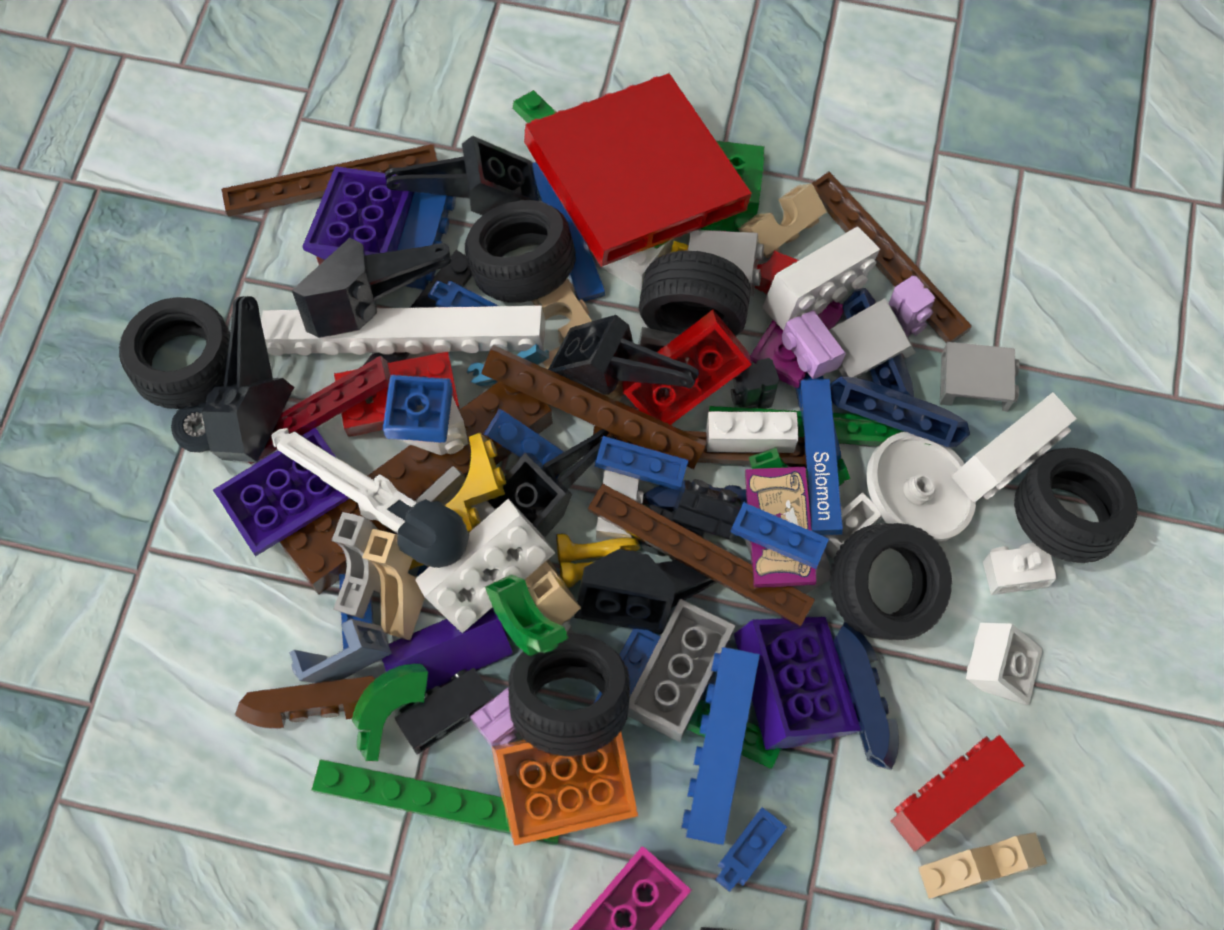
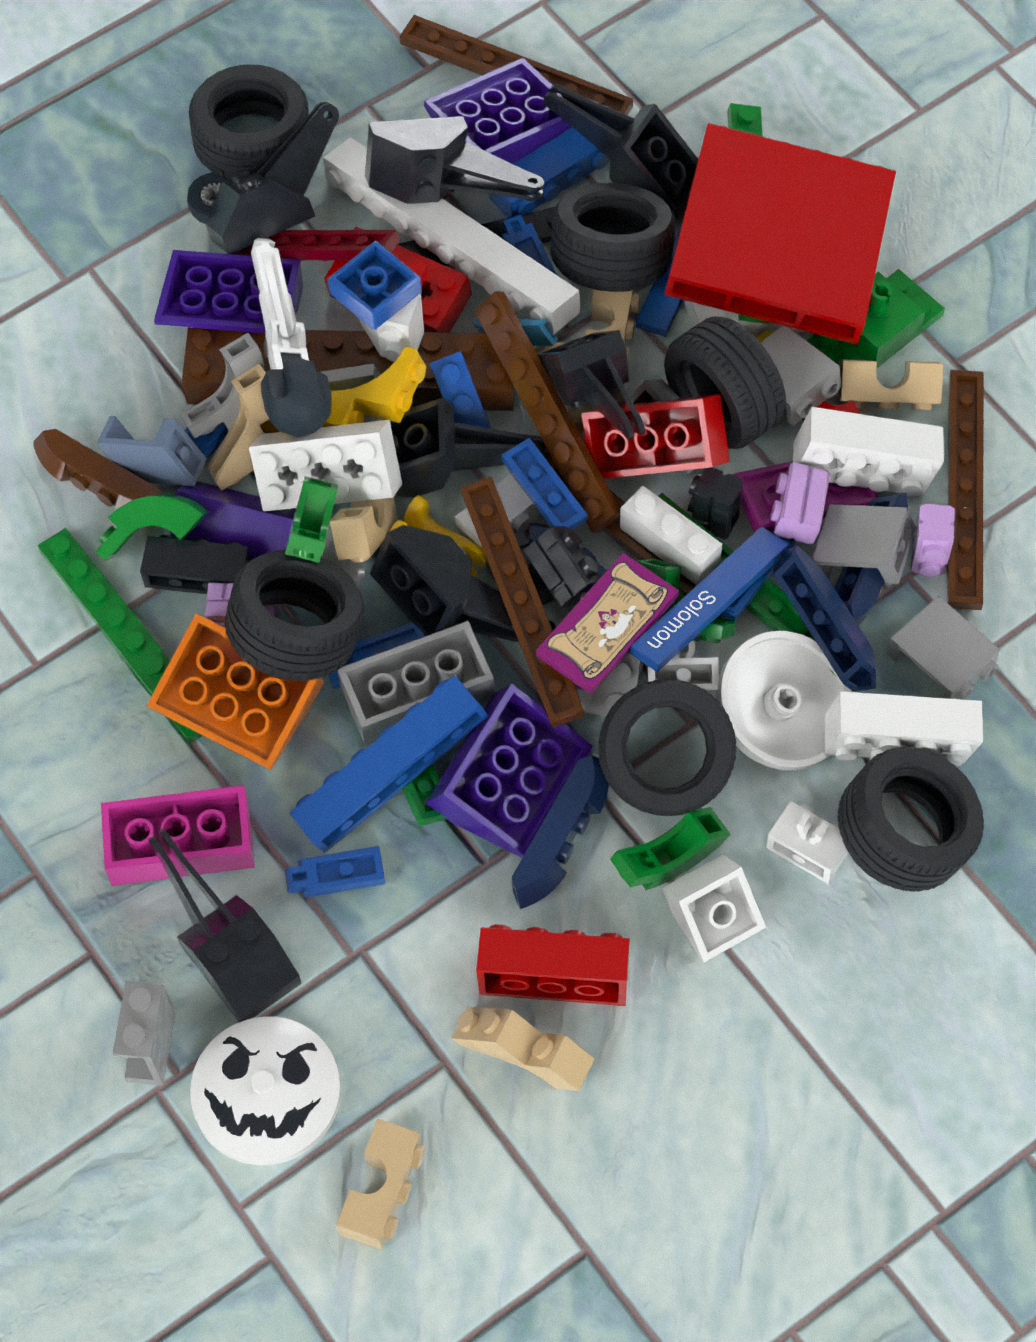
camera: 45 degrees right, 5 degrees down
blue plate [731,502,829,569] -> none
none -> green arch [610,807,731,890]

